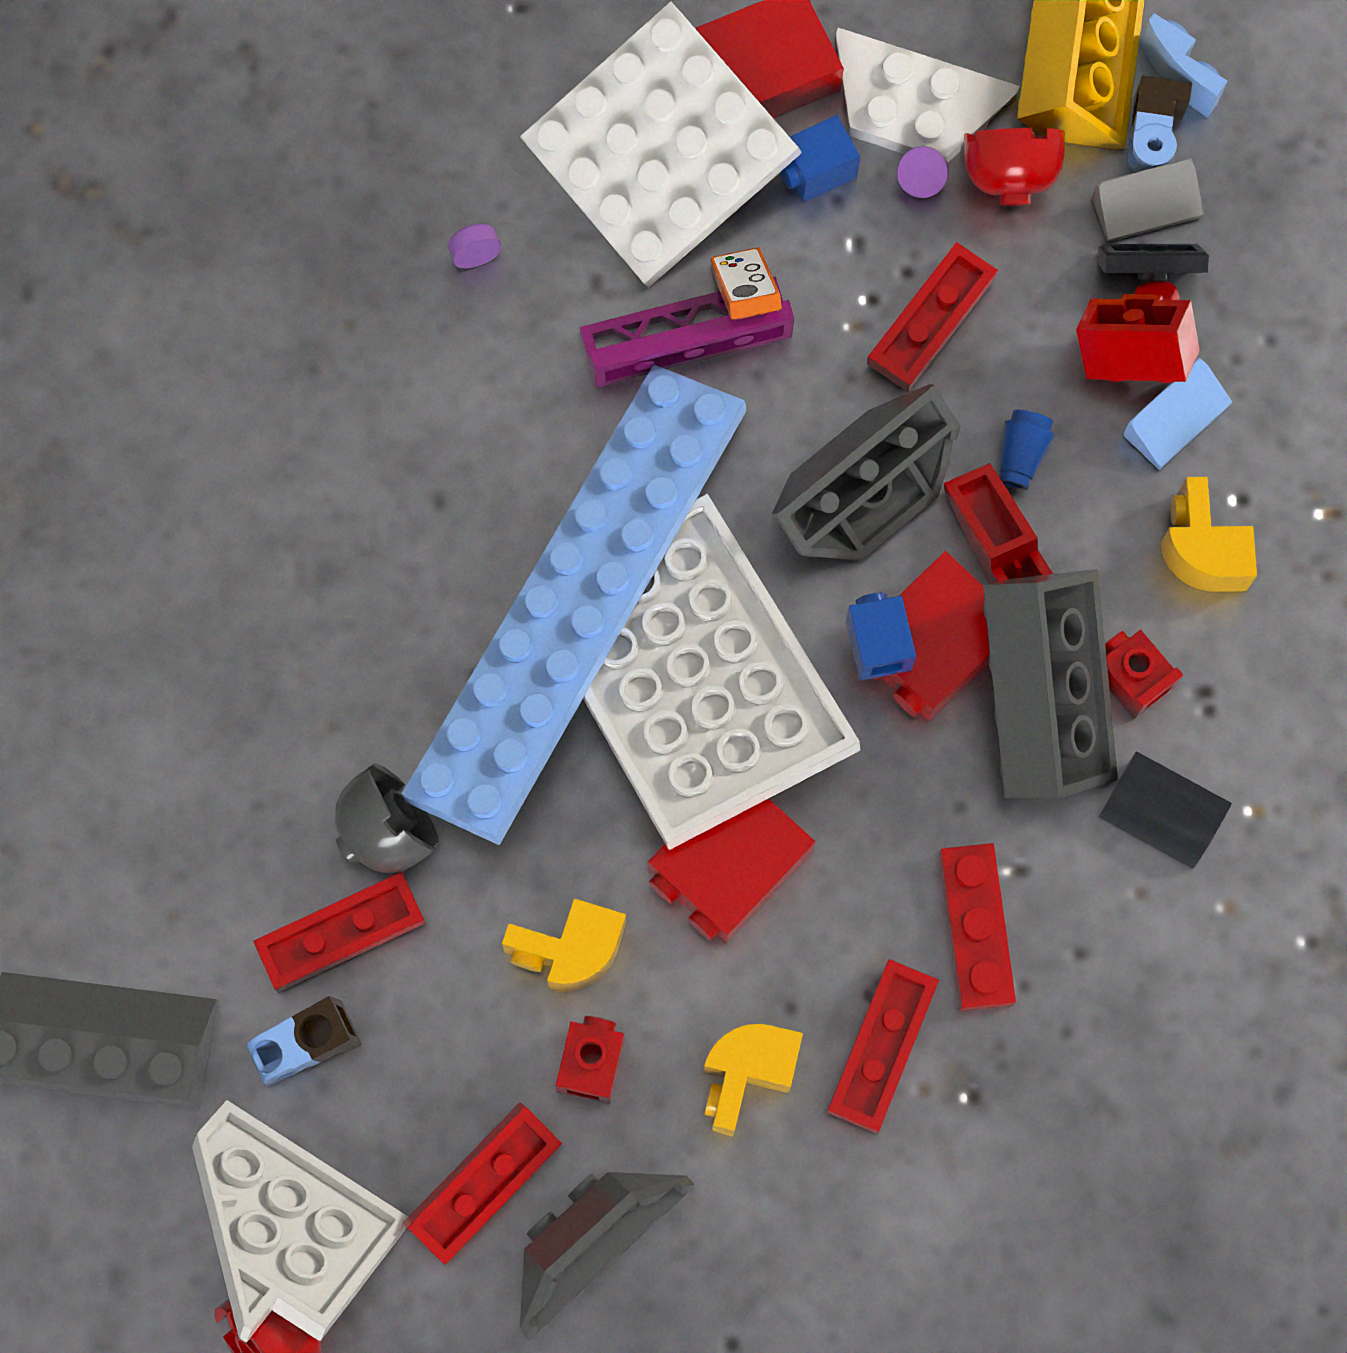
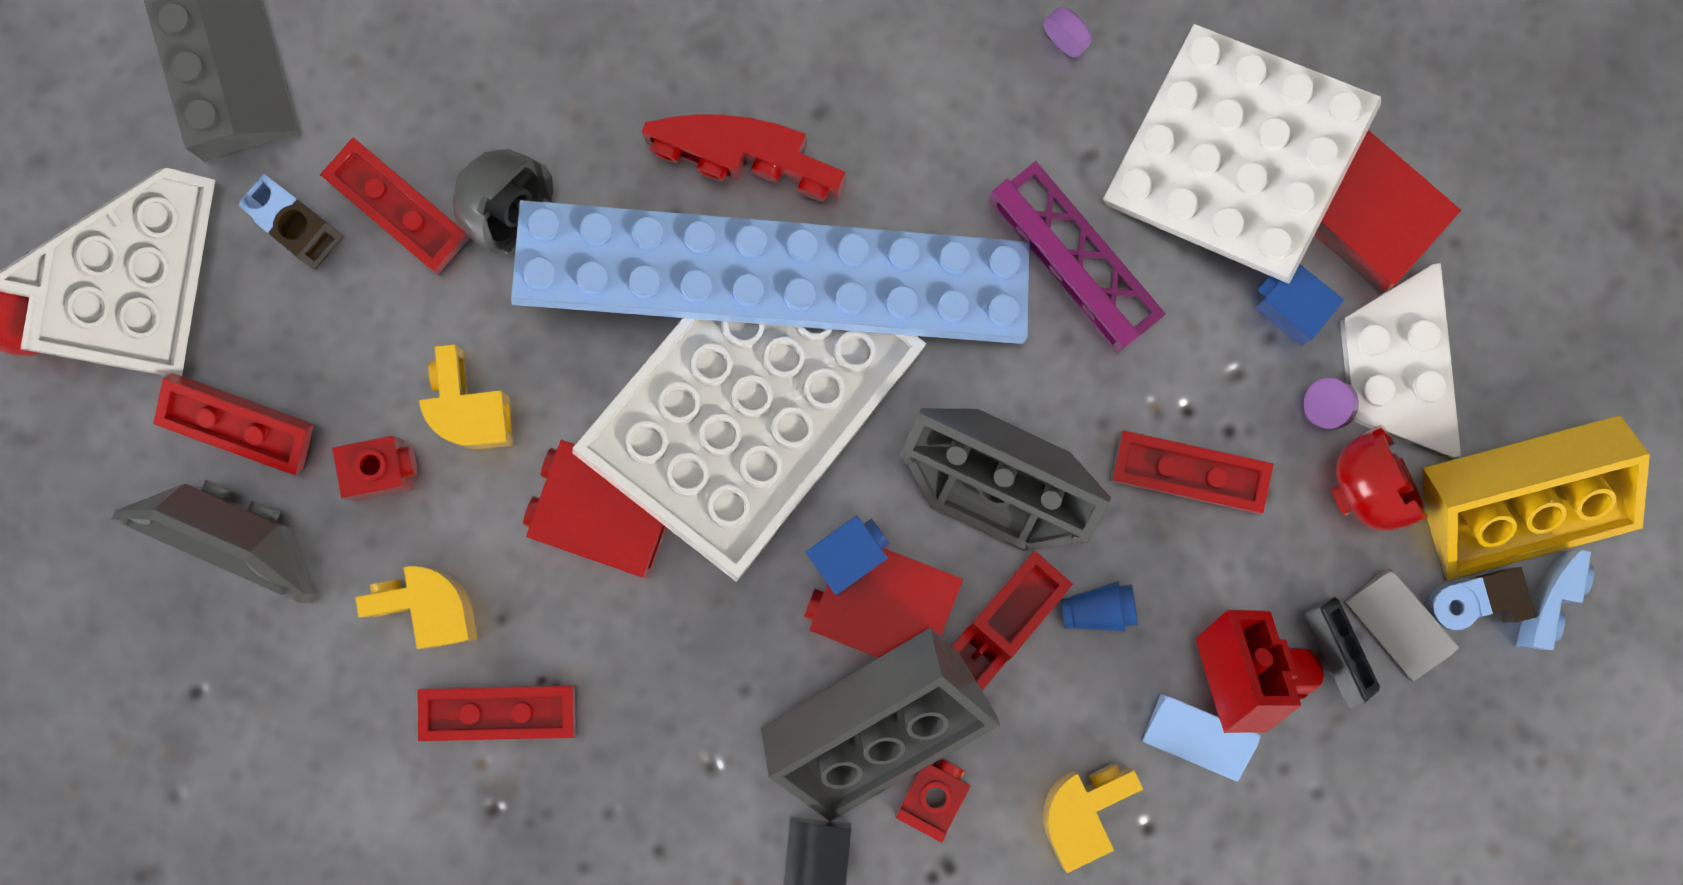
camera: 70 degrees right, 10 degrees up
tile [710,247,782,320] -> none
red plate [939,843,1016,1011] -> none
none -> red slope [641,114,846,202]

